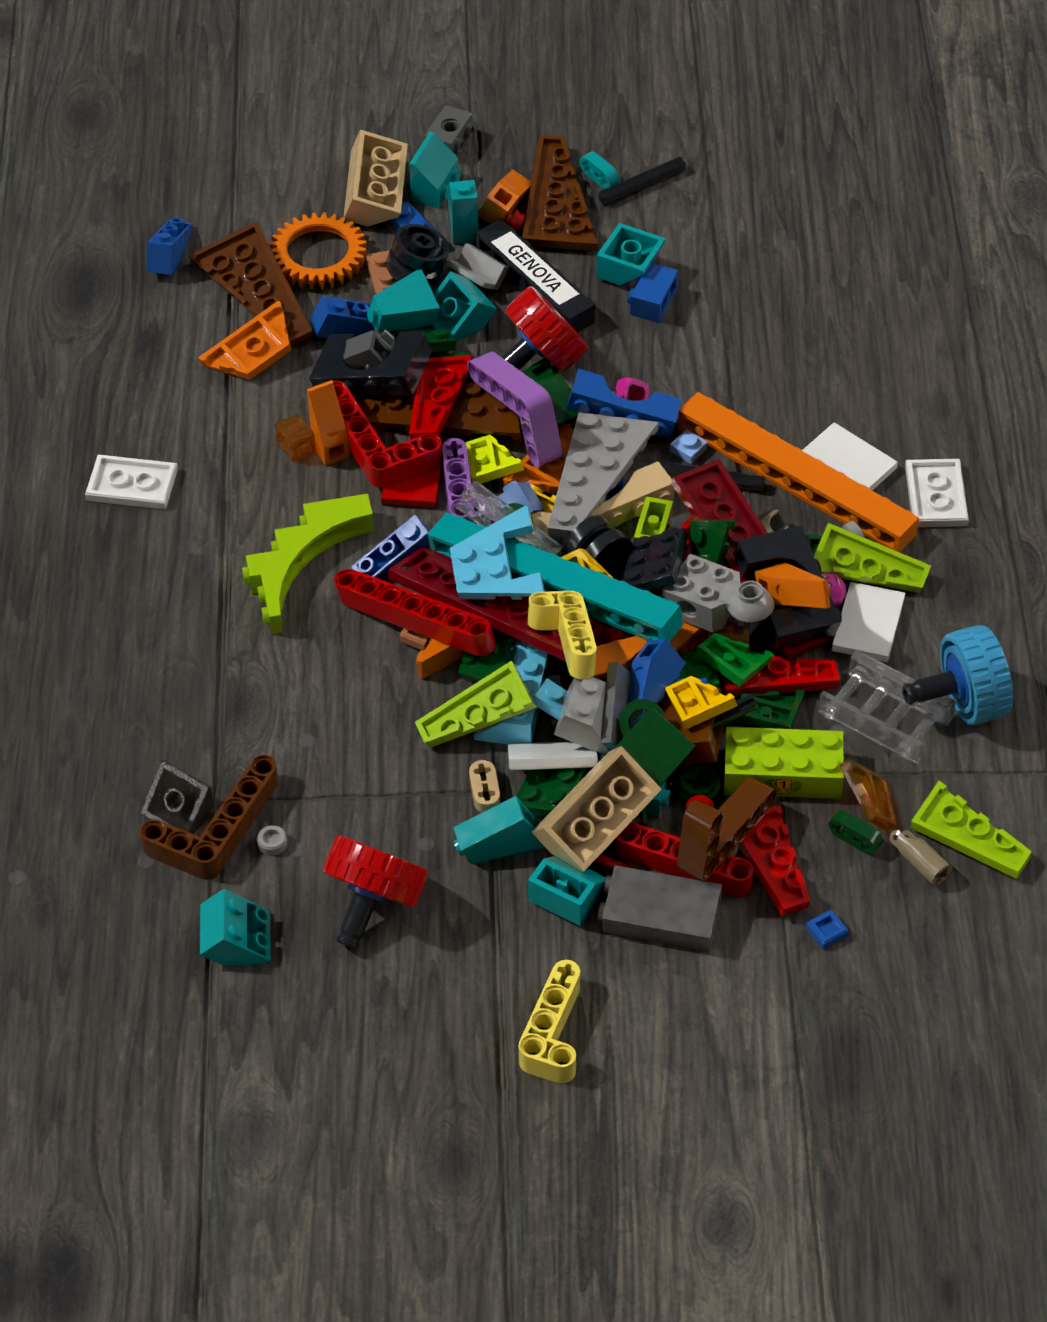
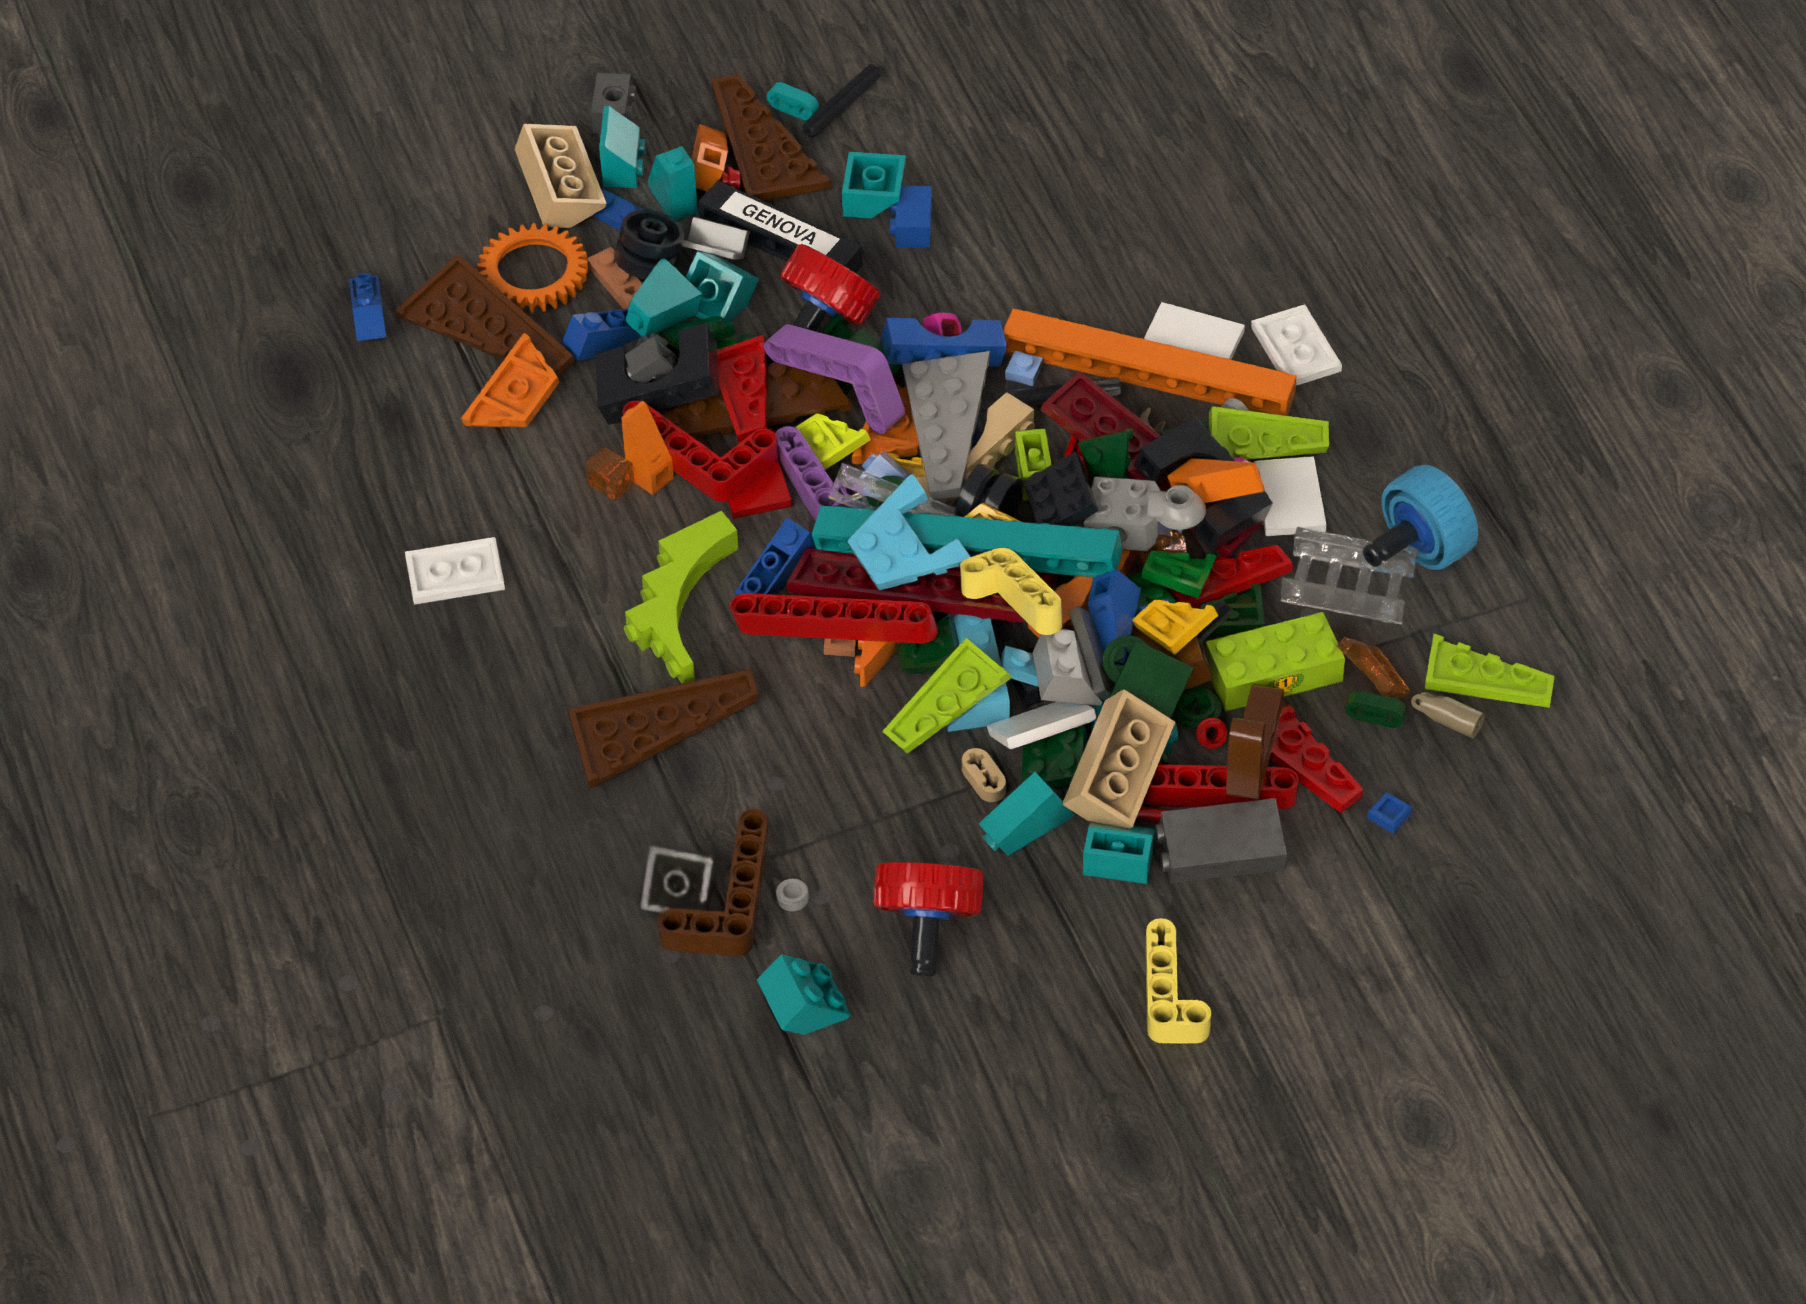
camera: 20 degrees left, 0 degrees up
none -> reddish brown wing [568,669,759,789]

